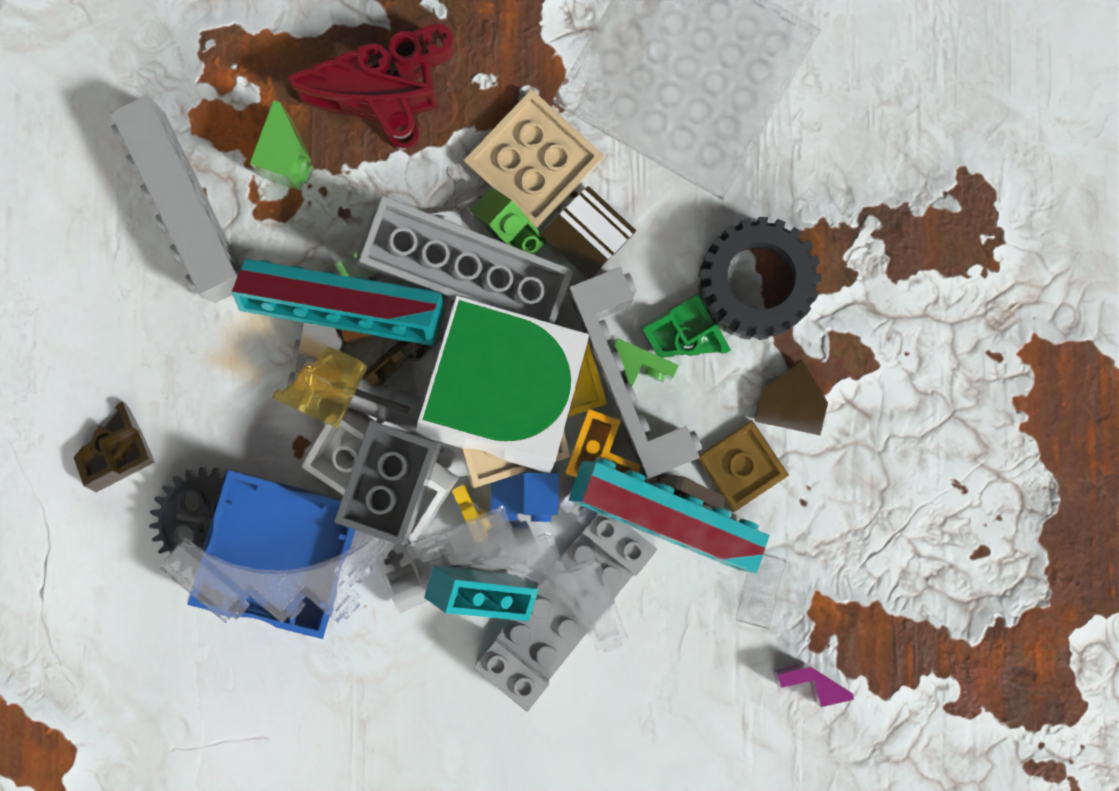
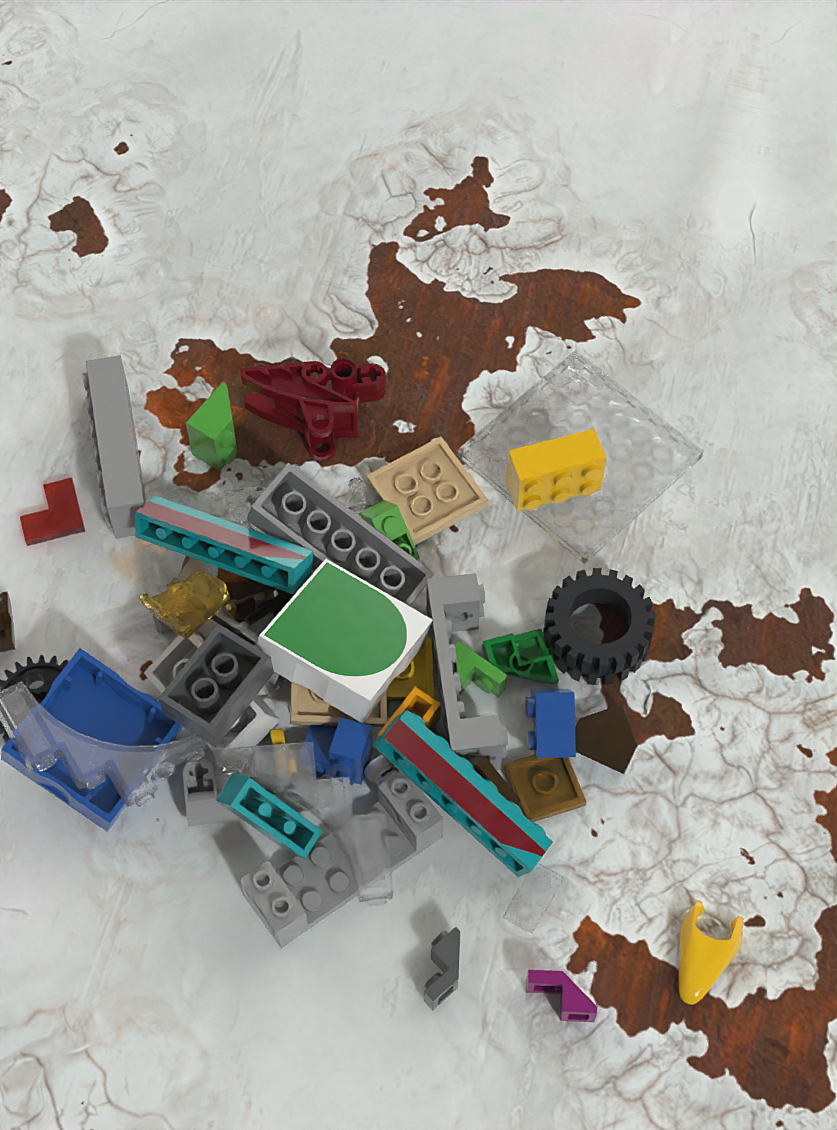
camera: 15 degrees right, 25 degrees down
slope [541,186,637,279] -> none
none -> clear red tile [20,478,86,546]
none -> dark grey slope [424,927,460,1010]
none -> yellow brick [506,429,607,511]
none -> blue brick [525,689,576,758]
none -> yellow animal [679,900,744,1005]

